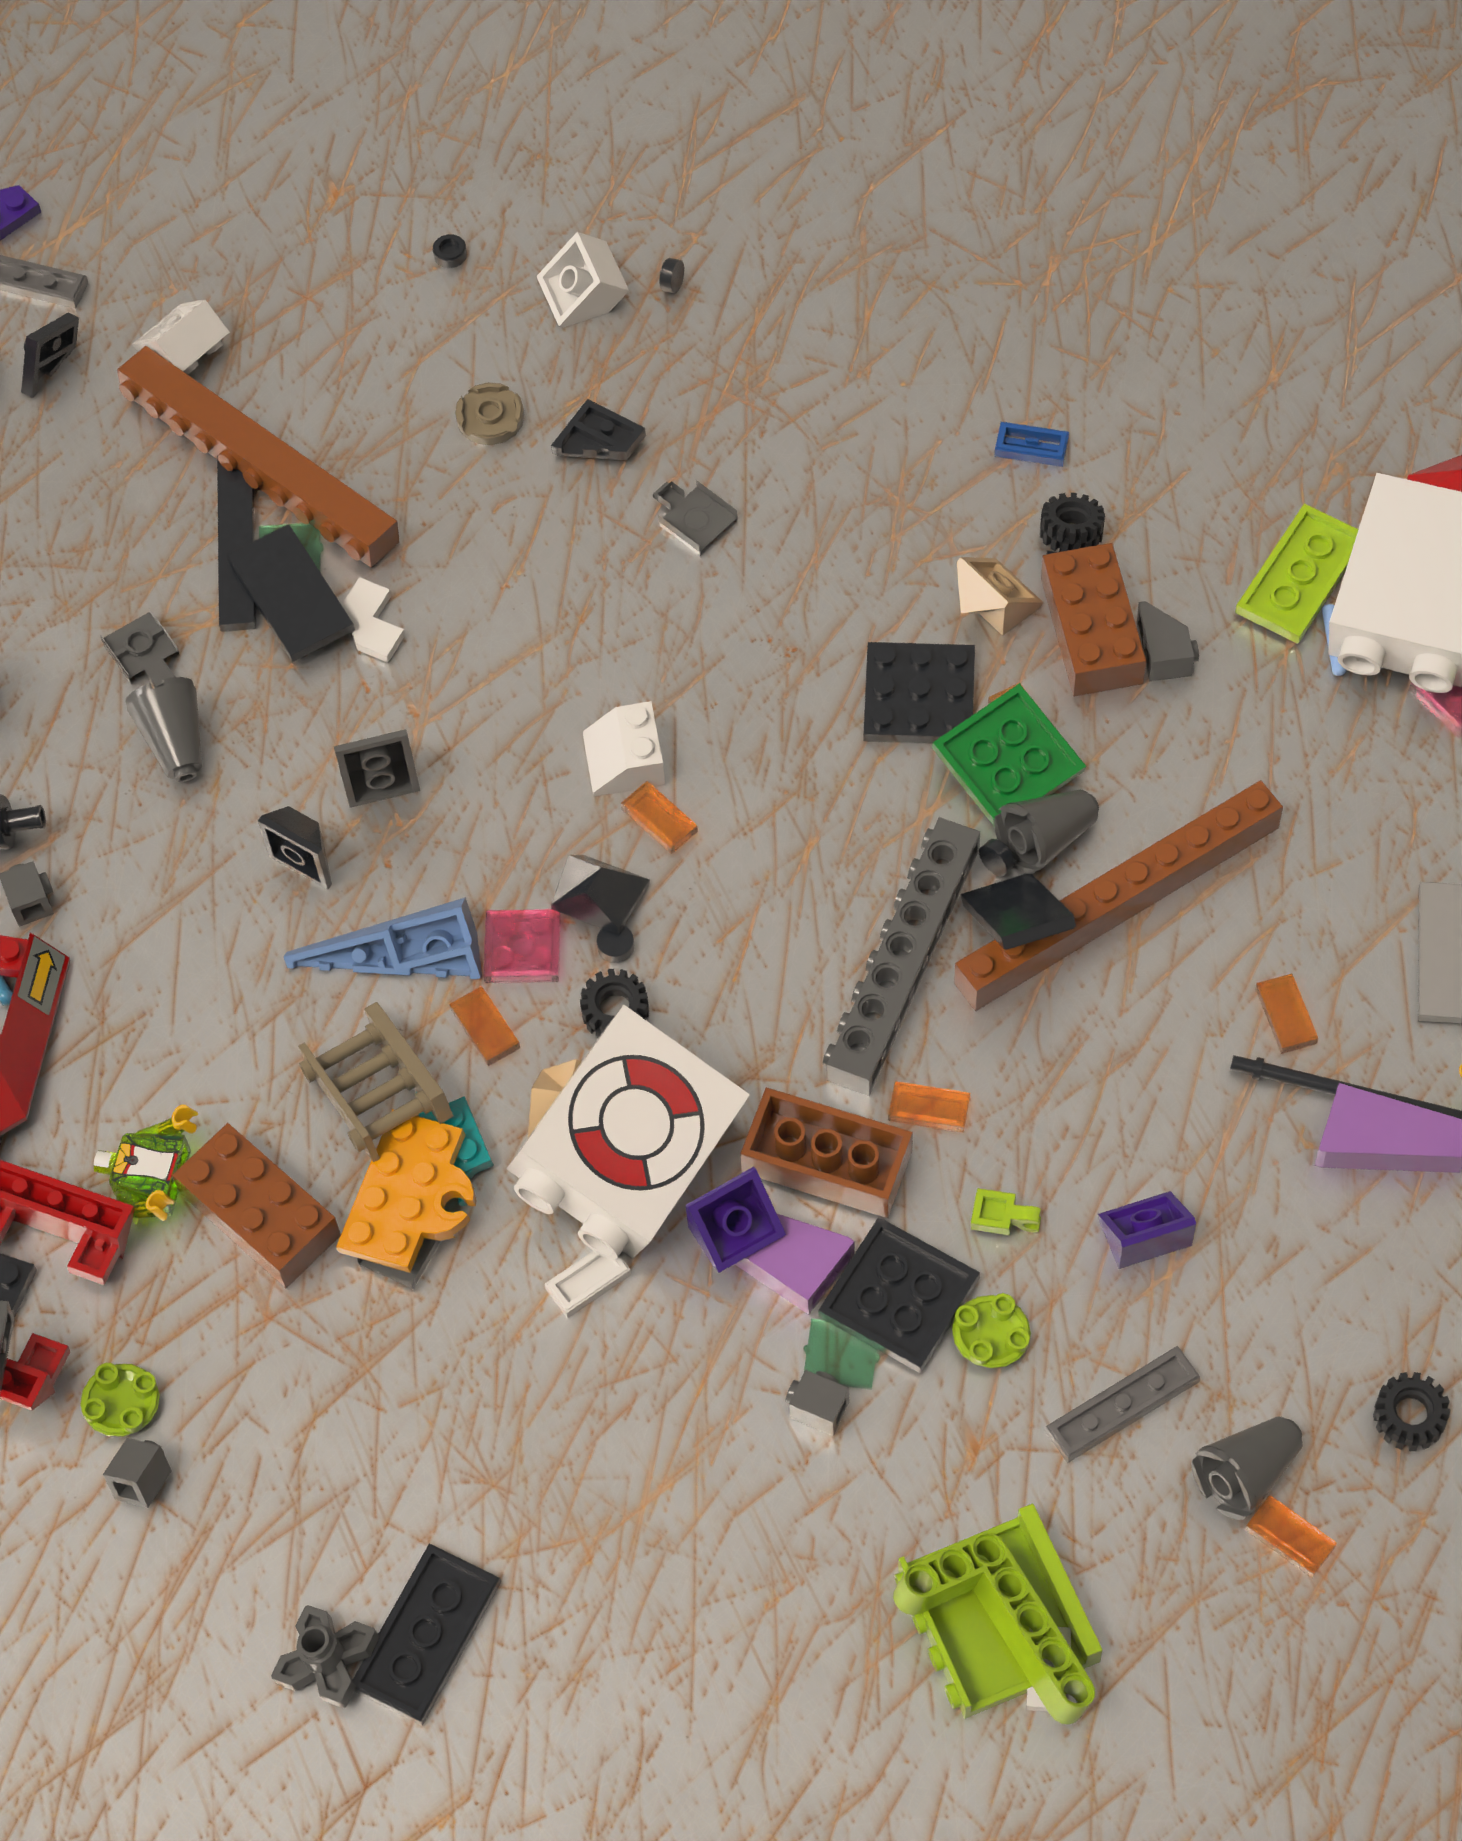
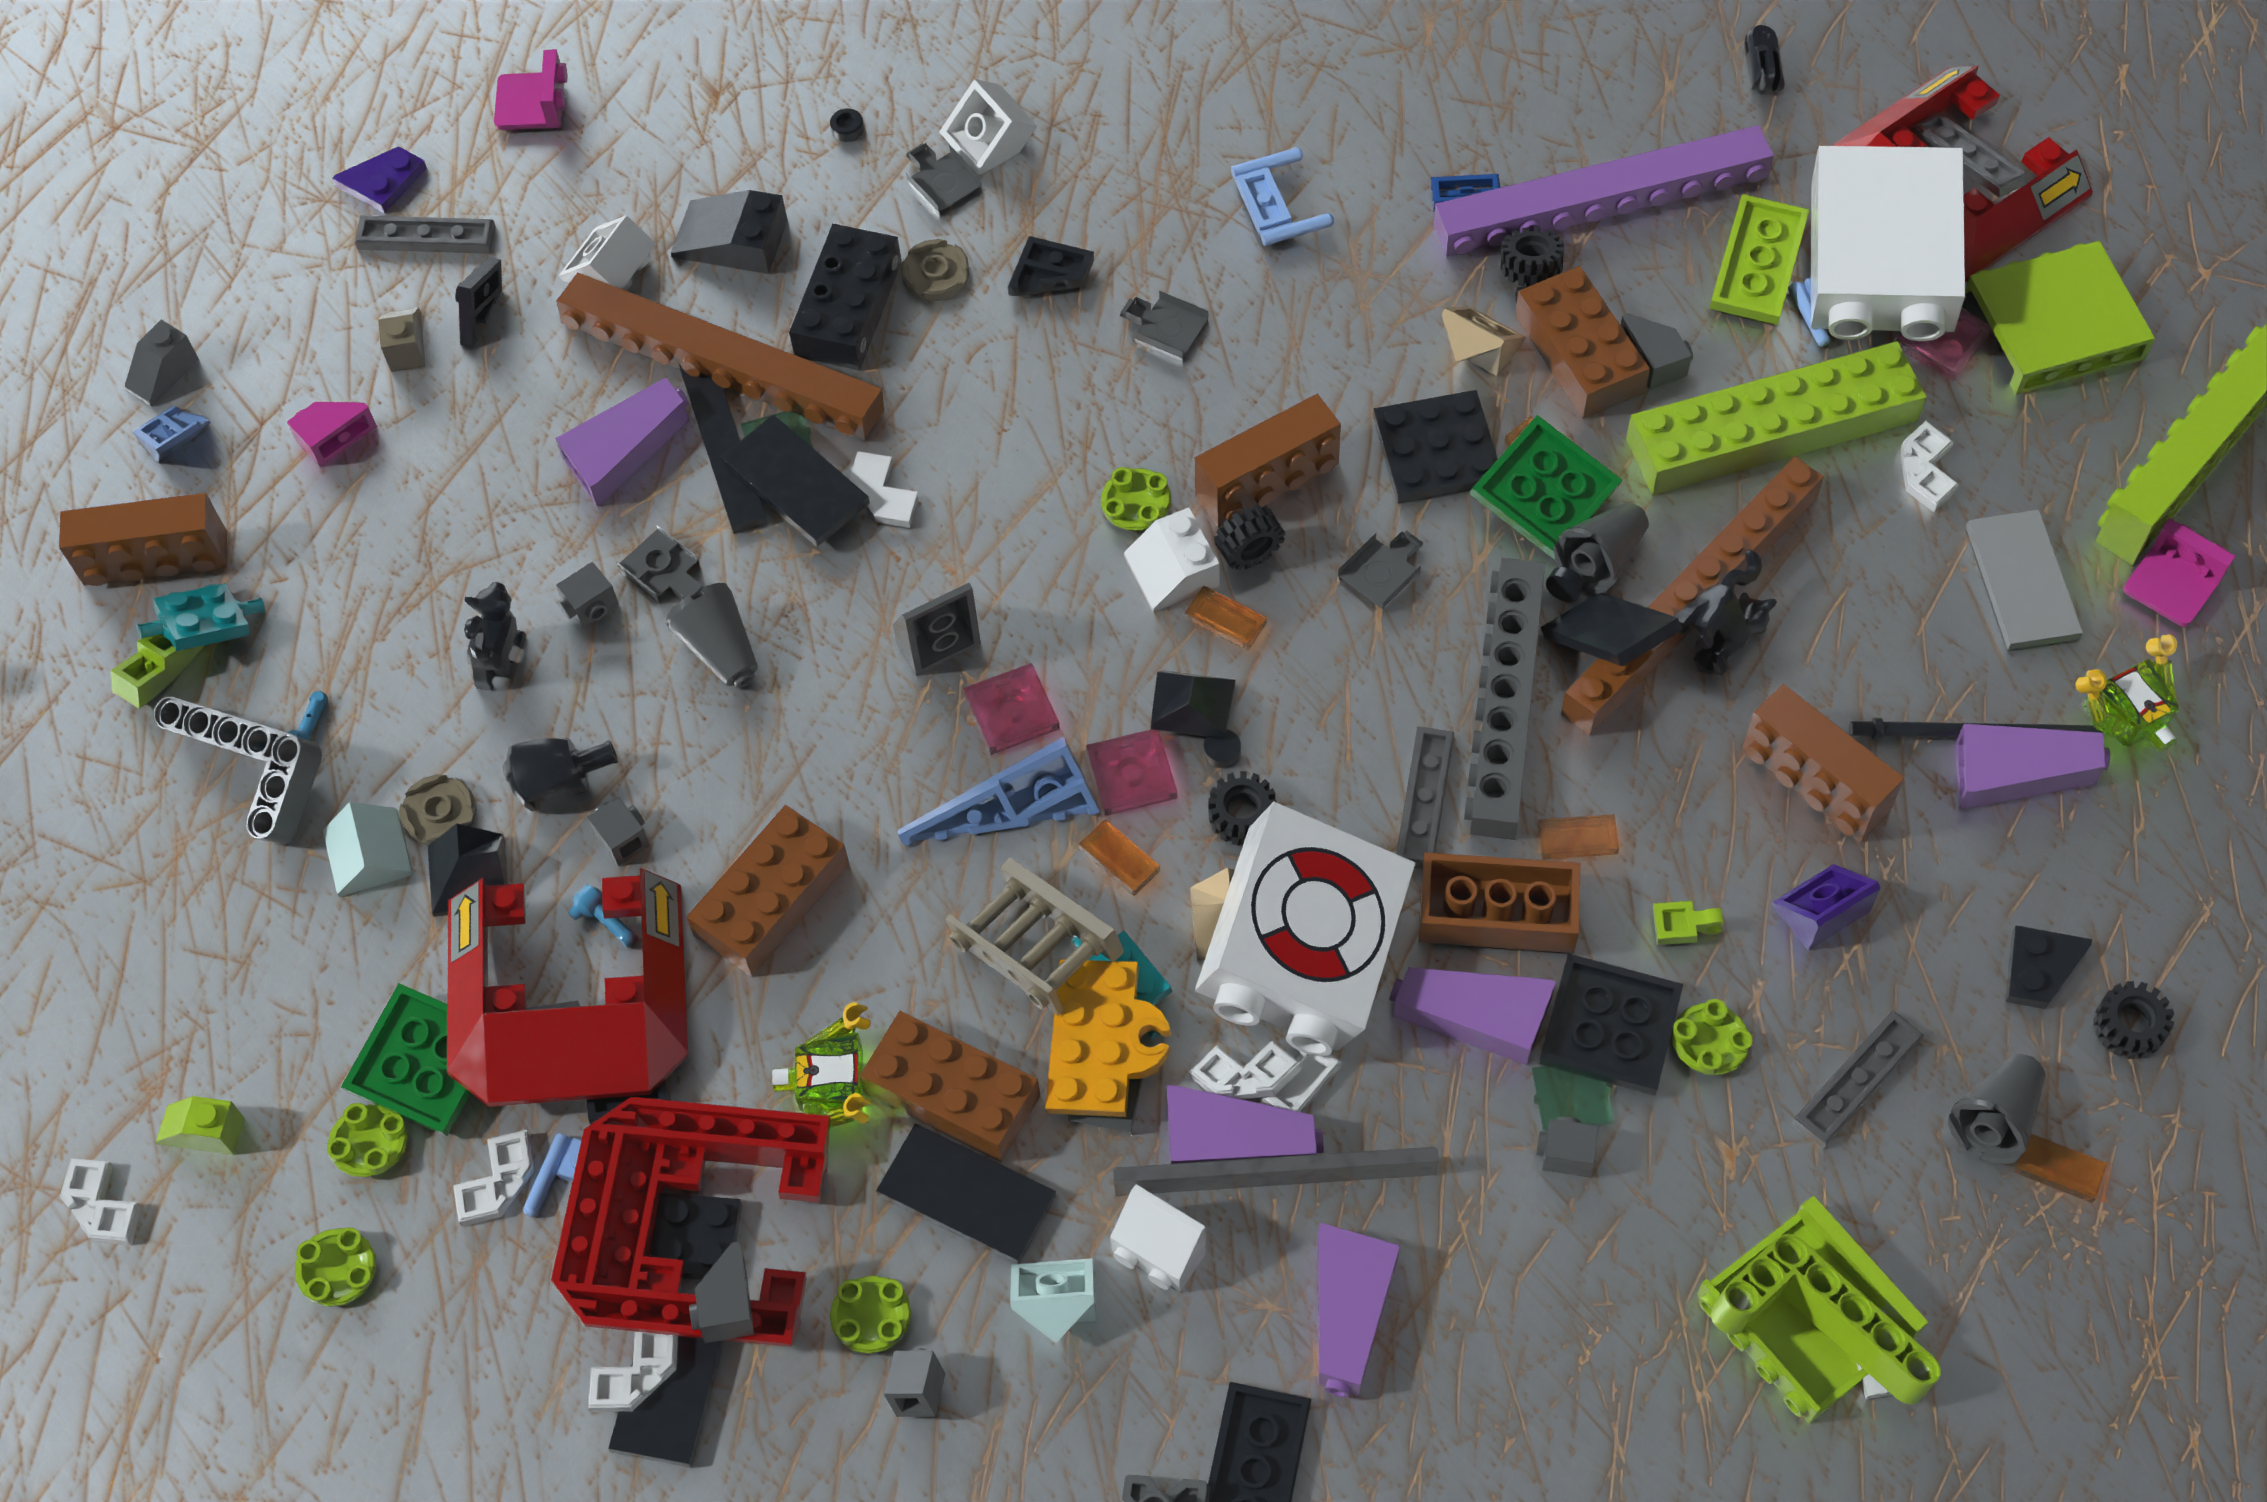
camera: 15 degrees left, 0 degrees up
black slope [258,806,332,890] -> none
black tile [659,258,684,293] -> none
dark purple slope [685,1167,786,1273] -> none
clear orange tile [1255,973,1318,1054] -> none
none -> dark pink bracket [494,49,568,130]
none -> medium lavender slope [555,377,689,506]
none -> dark grey brick [556,561,619,628]
none -> black slope [670,190,788,274]
none -> dark orange brick [686,804,850,977]
none -> black piece [789,223,902,371]
none -> black tile [876,1123,1057,1264]
none -> dark grey piece [906,143,982,217]
none -> clear pink plate [963,663,1060,755]
none -> light aqua slope [1010,1258,1097,1343]
none -> lime dish [1101,467,1171,531]
none -> white slope [1110,1184,1206,1293]
none -> flat silver tile [1113,1147,1439,1196]
none -> medium lavender slope [1167,1085,1324,1164]
none -> white tile [1189,1041,1302,1099]
none -> dark orange brick [1194,393,1341,527]
none -> black tyre [1214,505,1285,570]
none -> light blue plate [1231,147,1334,246]
none -> medium lavender slope [1317,1223,1400,1398]
none -> dark grey piece [1338,530,1423,613]
none -> flat silver tile [1396,726,1454,869]
none -> medium lavender brick [1433,125,1774,257]
none -> lime brick [1626,341,1927,496]
none -> black animal [1675,550,1777,676]
none -> dark orange brick [1742,684,1904,842]
none -> black arm [1744,25,1785,92]
none -> white tile [1901,421,1960,512]
none -> black wing [2005,925,2092,1009]

